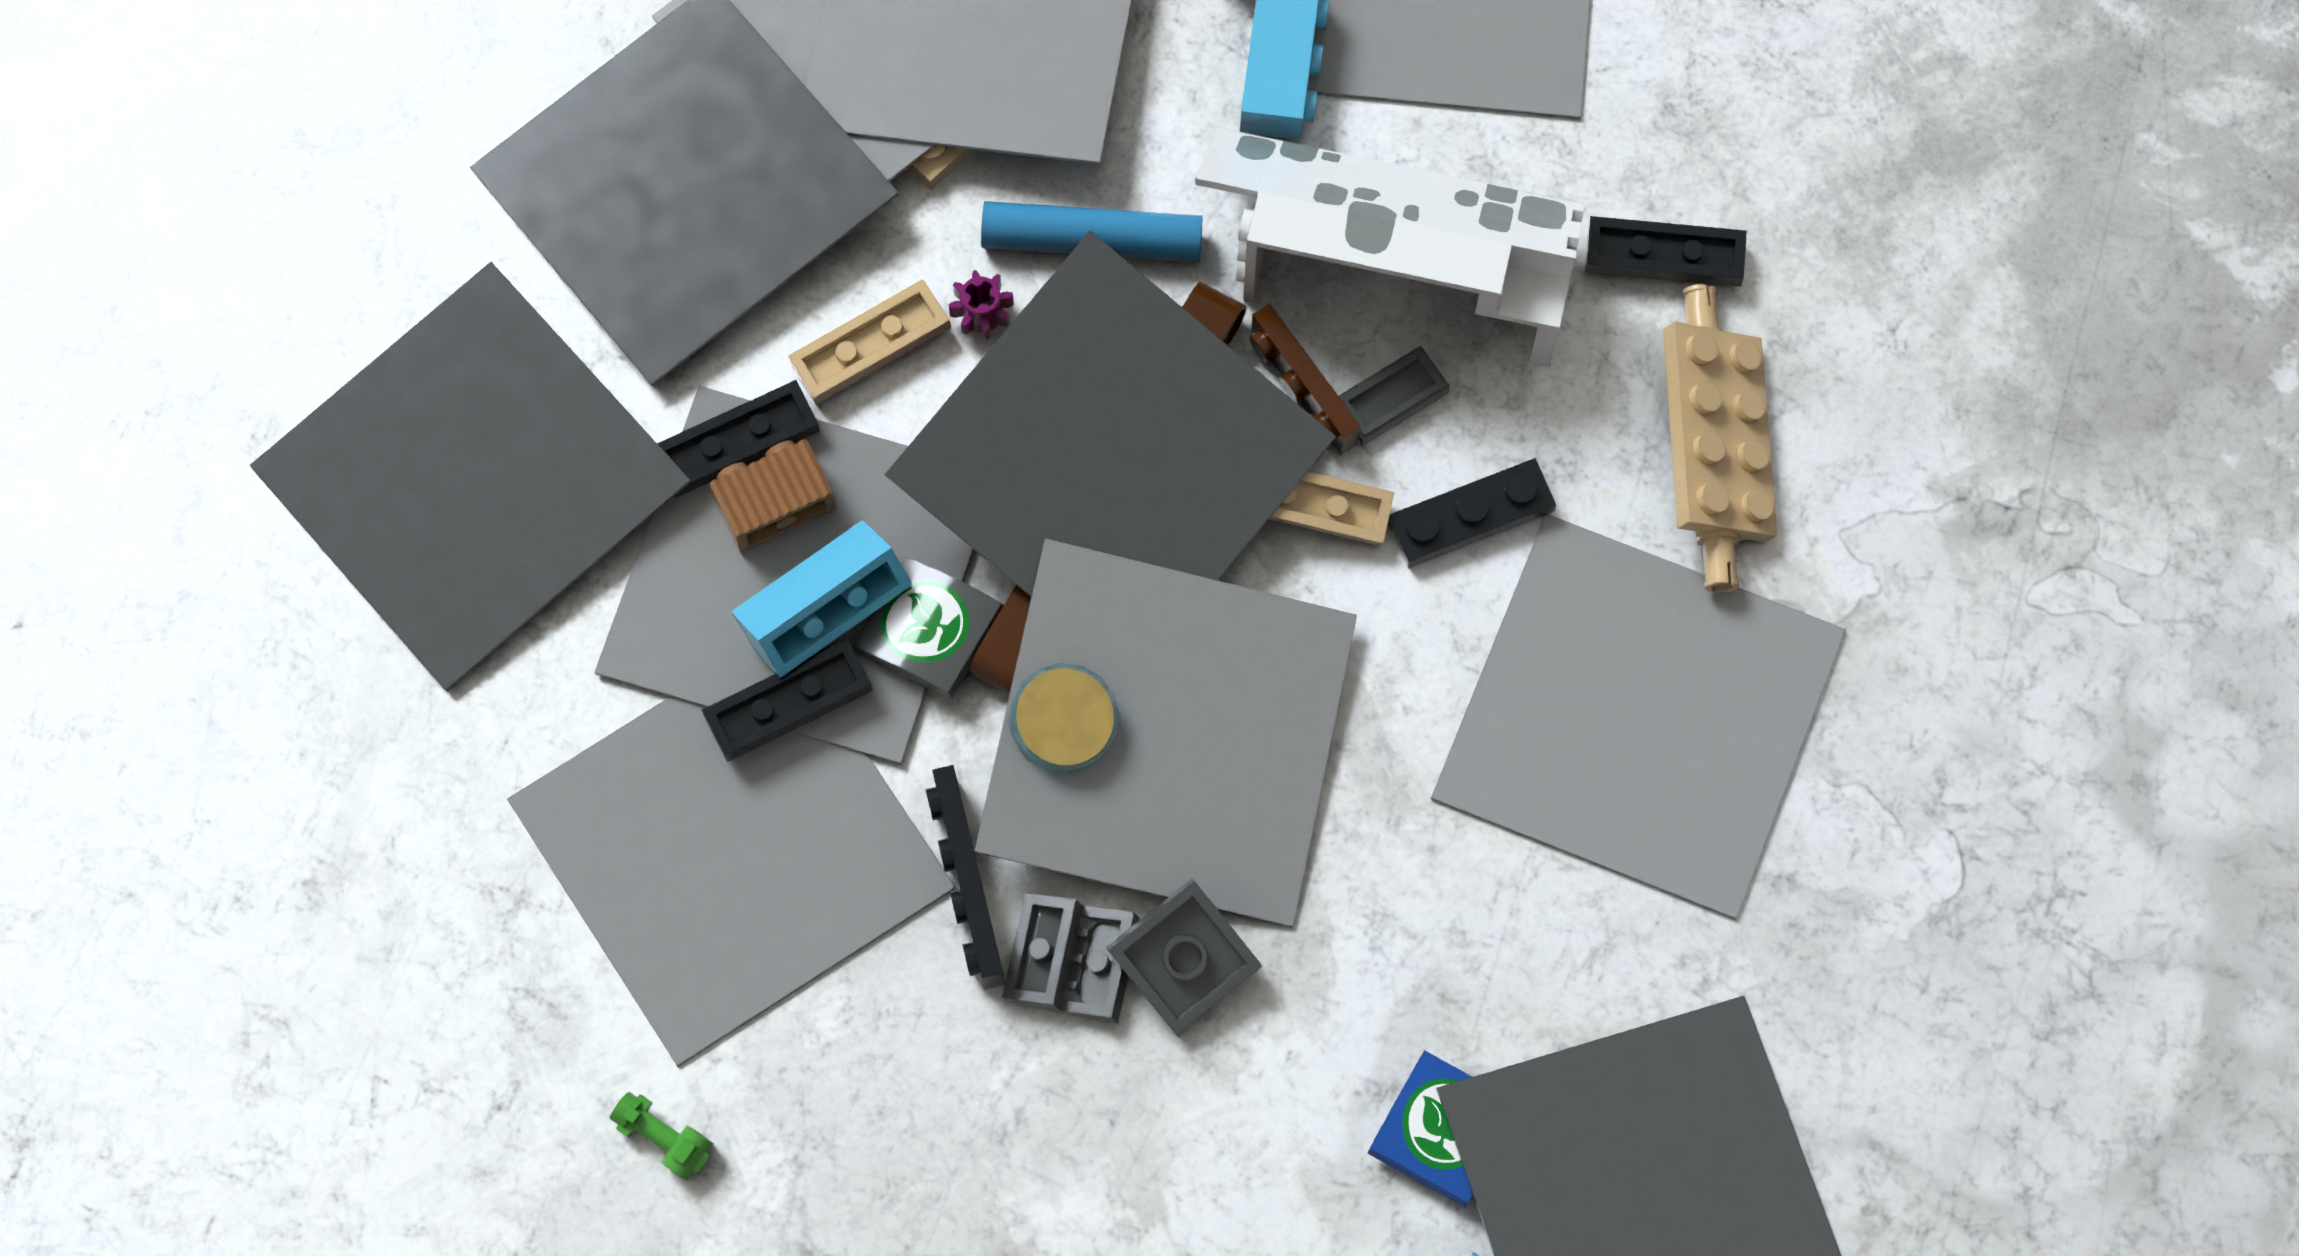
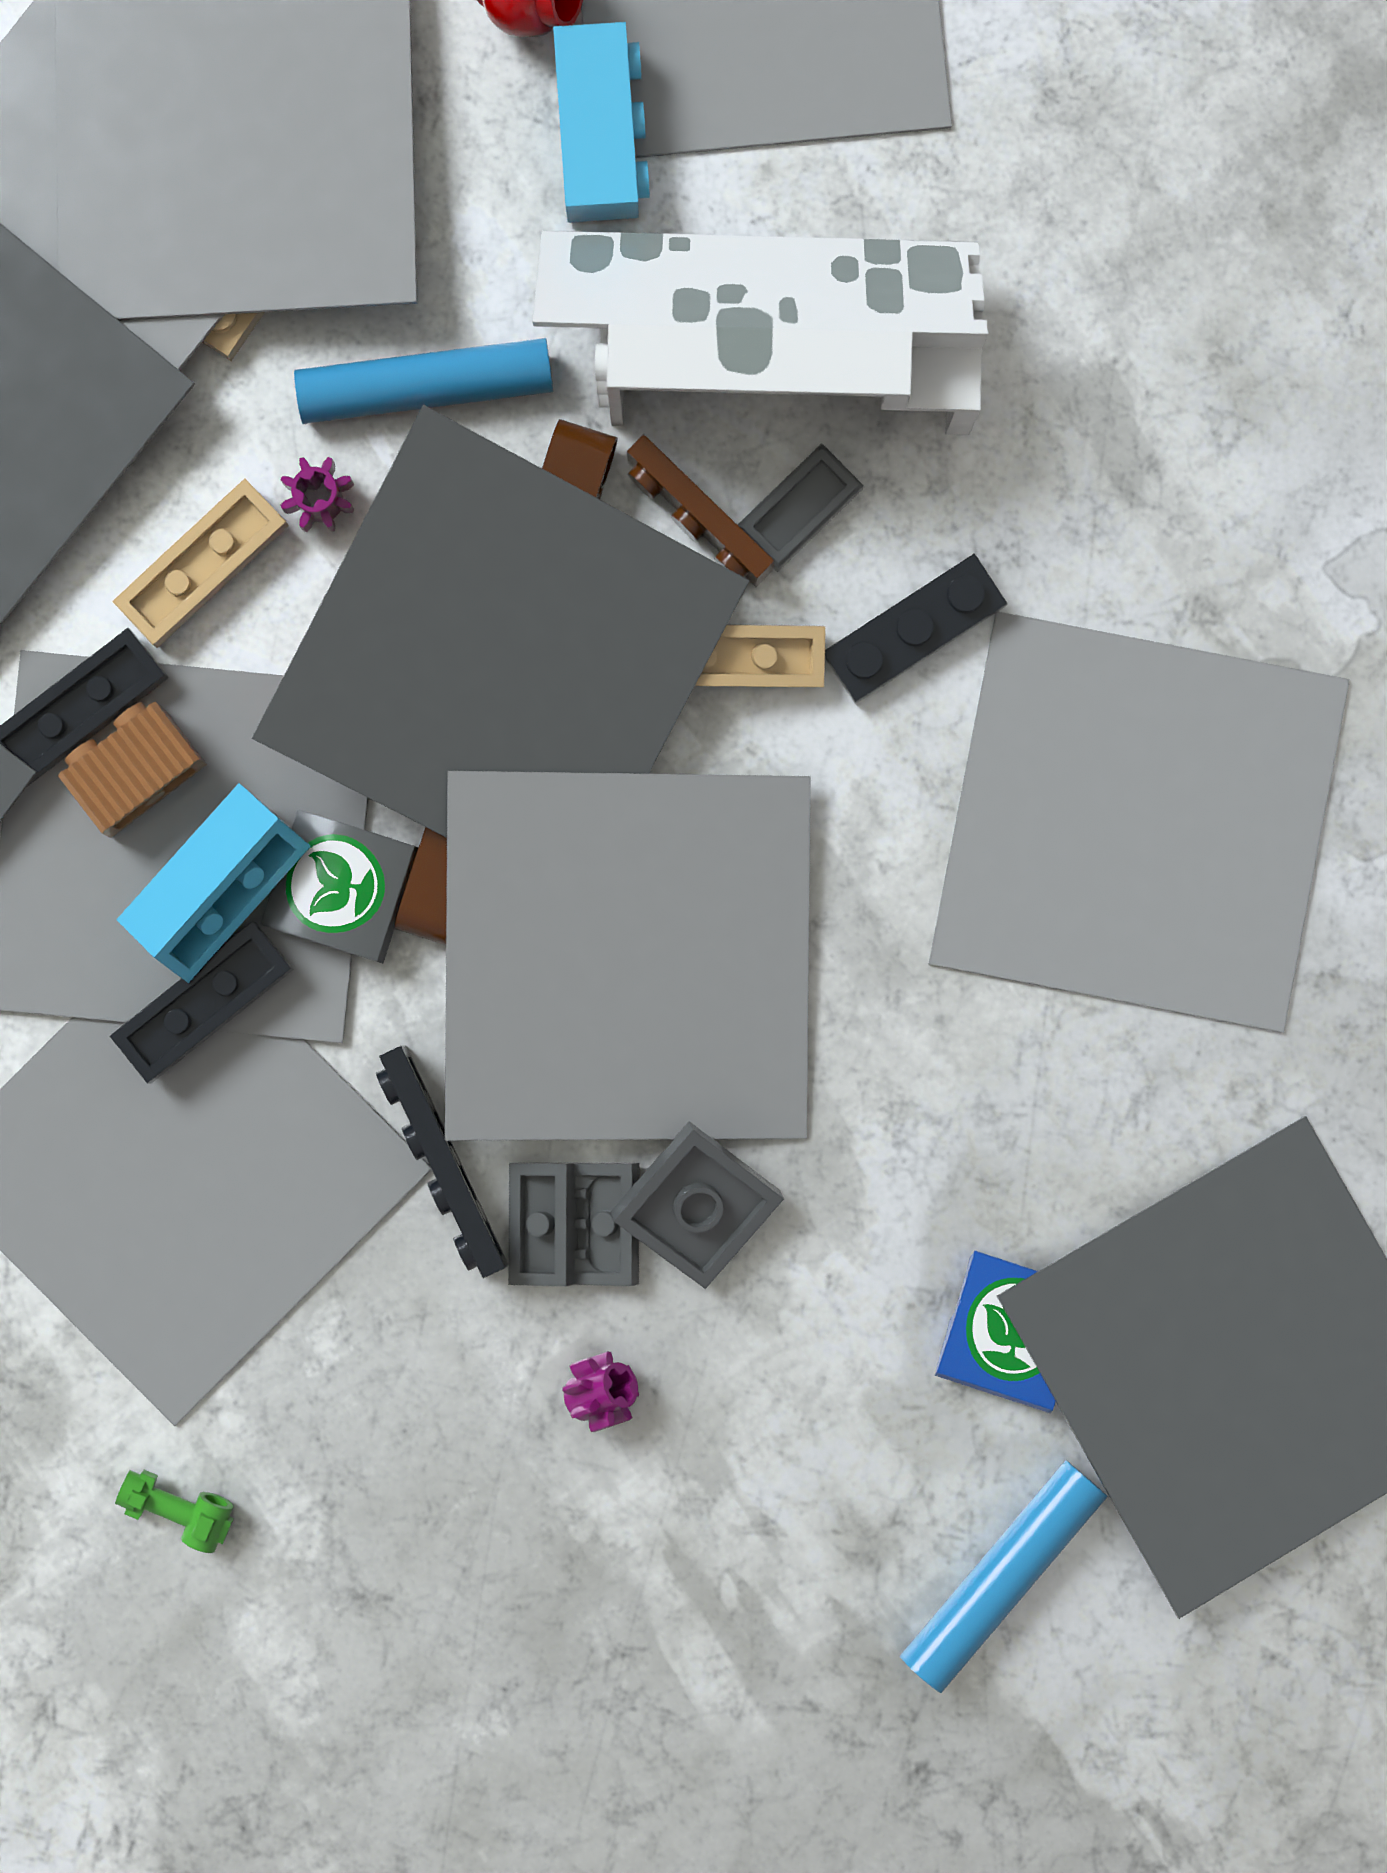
camera: 15 degrees left, 15 degrees up
pearl gold tile [1008,663,1119,774] -> none
black plate [1585,216,1747,287] -> none
tan plate [1663,284,1777,593] -> none
none -> magenta gear [562,1351,639,1432]

